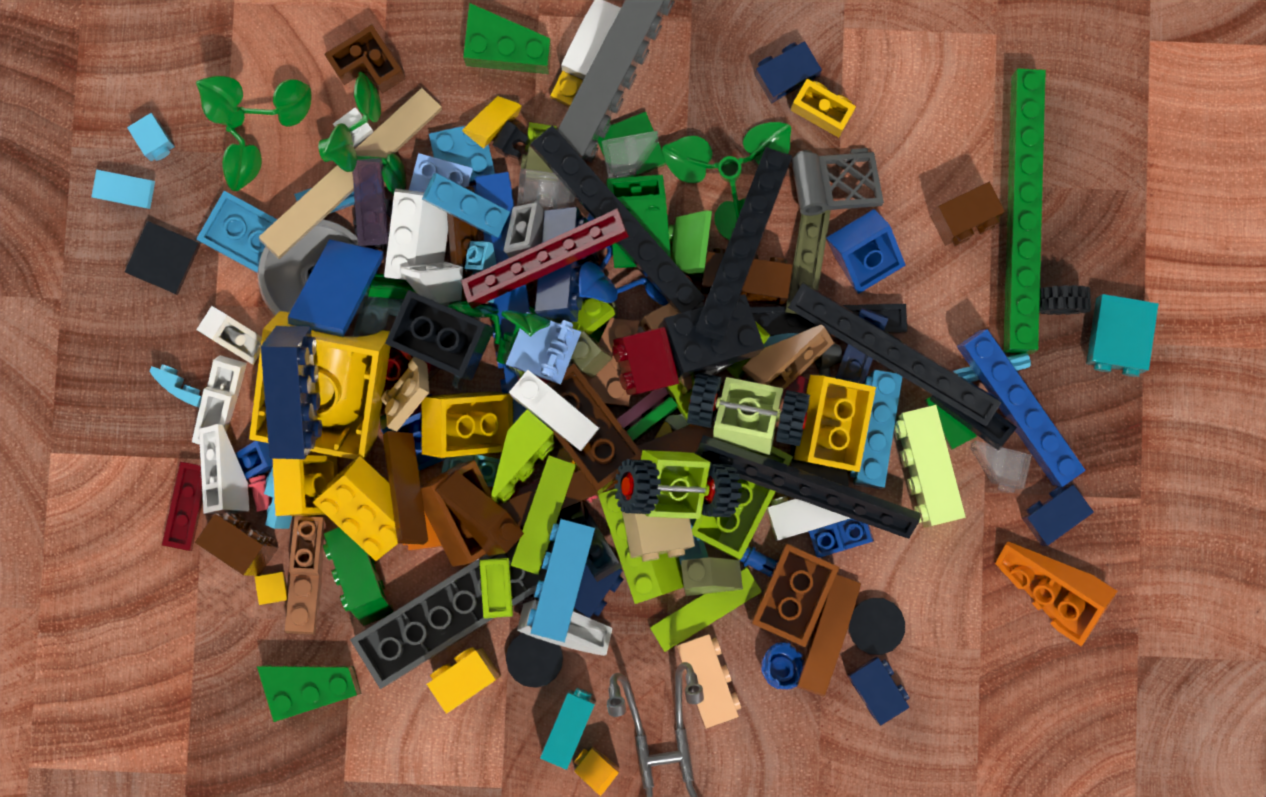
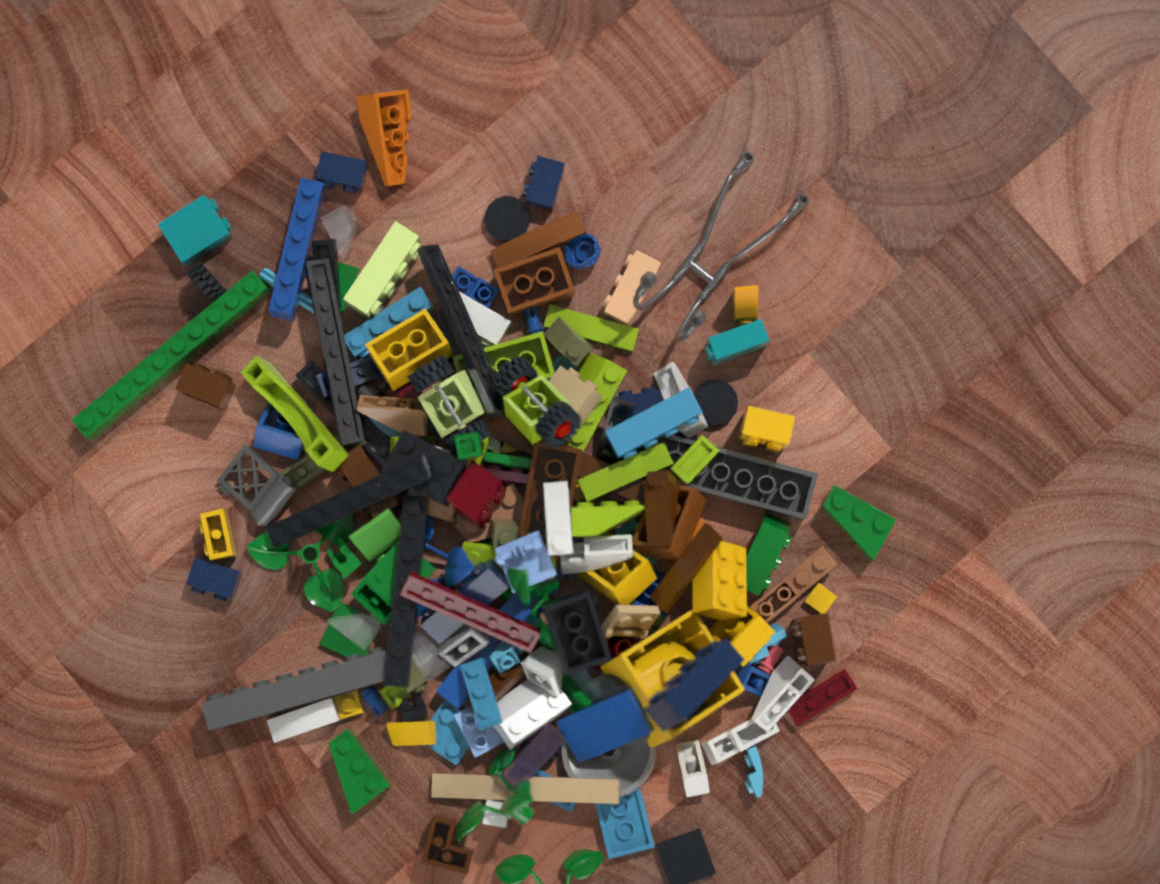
camera: 135 degrees left, 0 degrees up
none -> lime arch [240,356,349,472]
none -> green hinge [327,536,362,579]
none -> blue pin [360,686,389,717]
none -> green tile [454,431,483,460]
none -> white slope [561,535,633,574]

